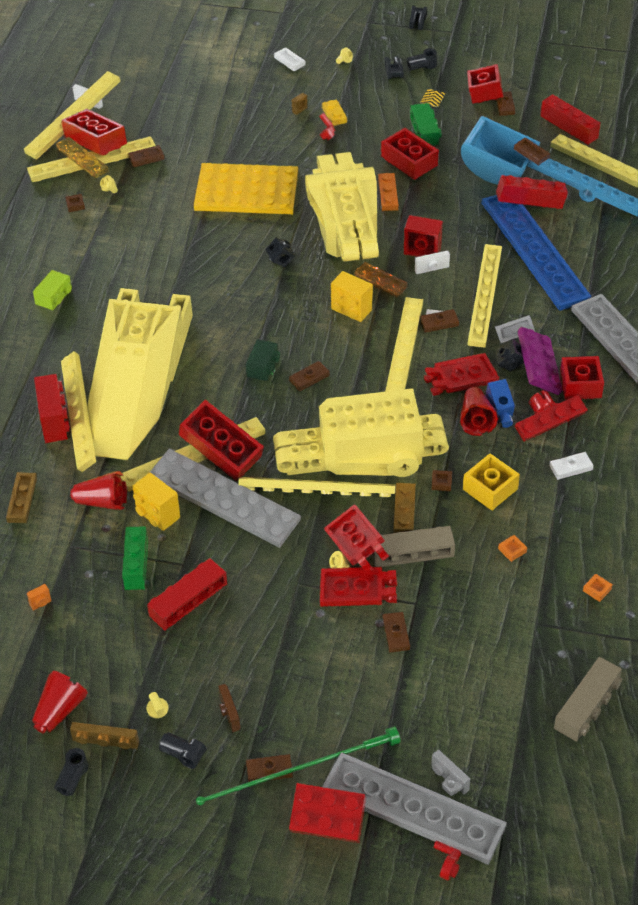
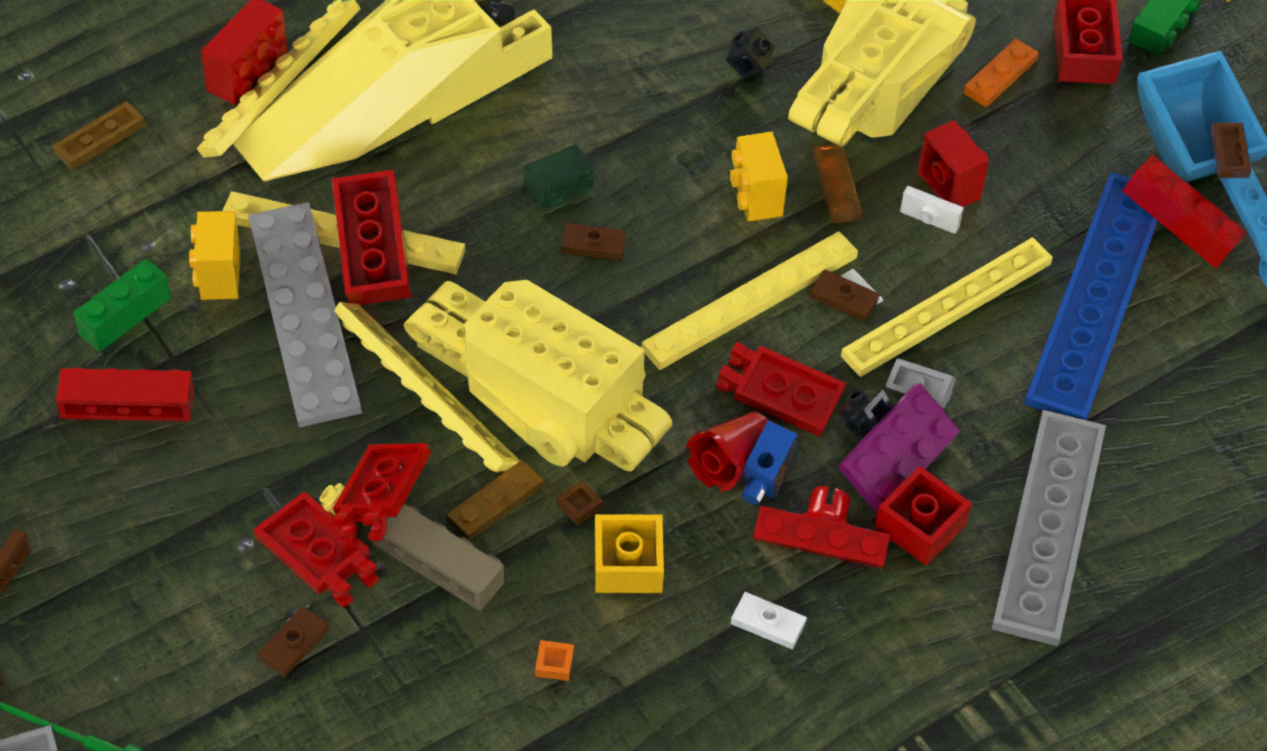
camera: 40 degrees right, 5 degrees up
red cone [70,471,127,510] -> none

